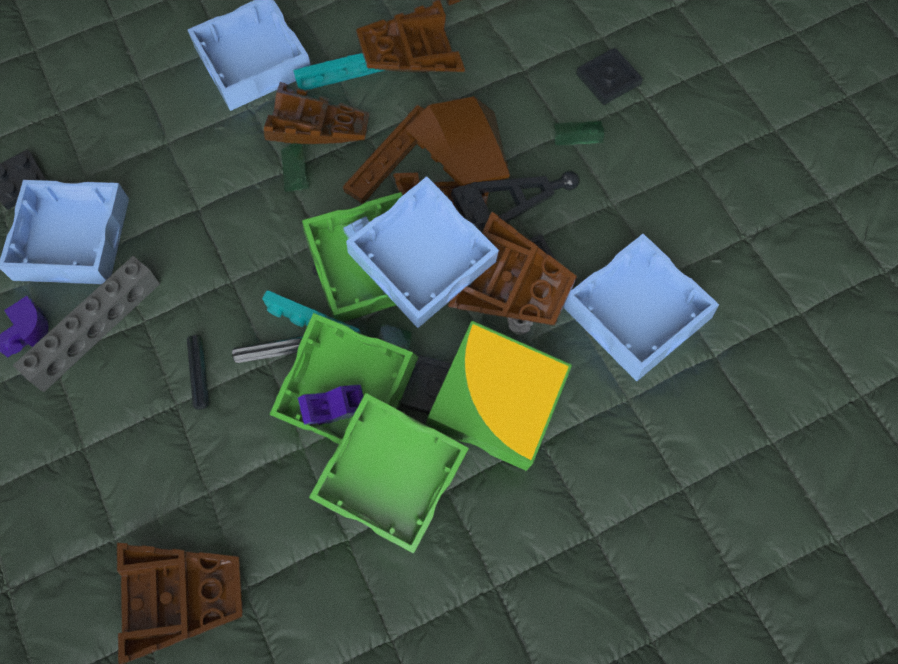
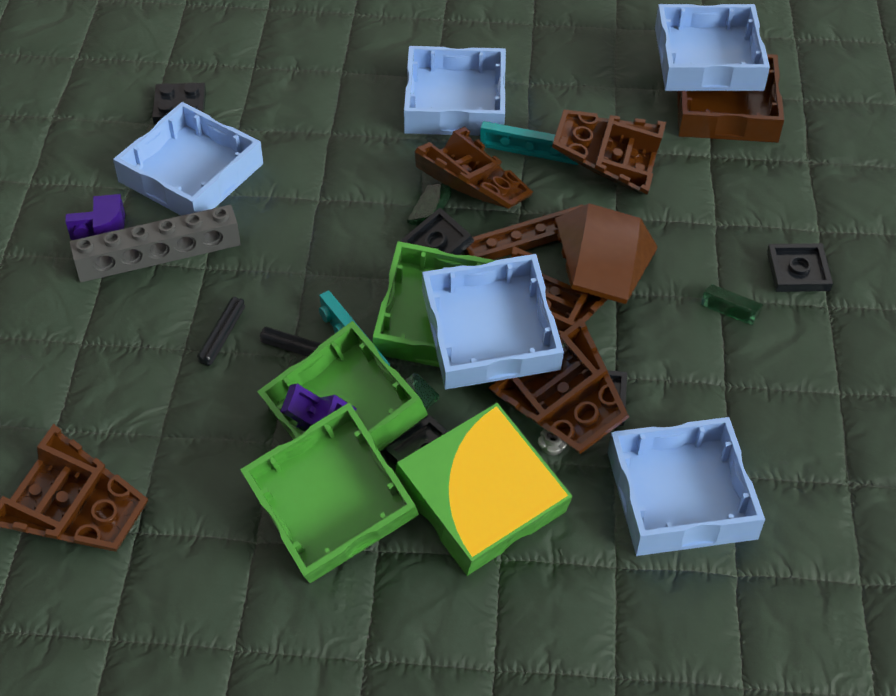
camera: 25 degrees right, 15 degrees down
black plate [450,171,580,233] -> none
none -> black plate [400,208,475,255]

